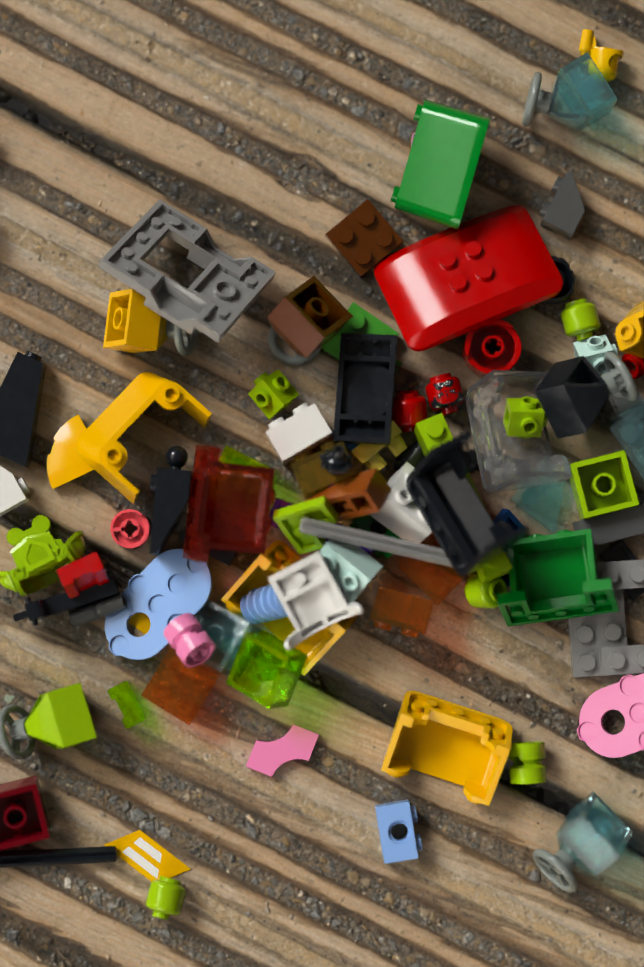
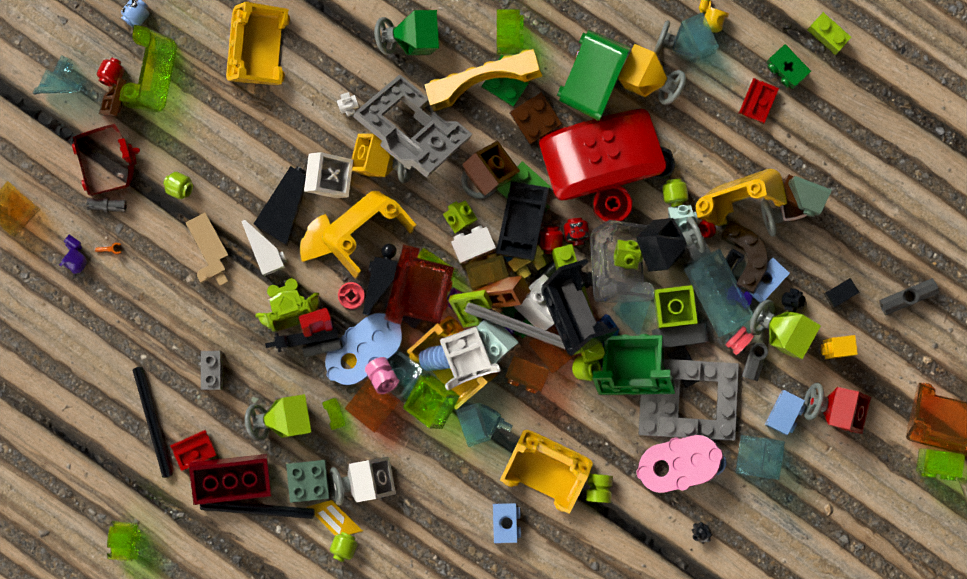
camera: 15 degrees right, 0 degrees up
bright pink tile [246,724,319,777] -> none
black plant [320,445,353,476] -> none
clear light blue piece [533,791,633,893] -> none
dark grey slope [539,171,585,240] -> none
none -> sand green brick [286,460,330,503]
none -> white brick [304,152,353,198]
none -> white piece [329,456,396,505]
none -> white gear [337,92,359,117]
none -> green piece [374,10,439,56]
none -> yellow arch [425,49,543,111]
none -> clear light blue piece [456,403,513,447]
none -> green plate [481,55,531,107]
none -> clear neon green brick [497,9,524,54]
none -> yellow piece [618,44,686,105]

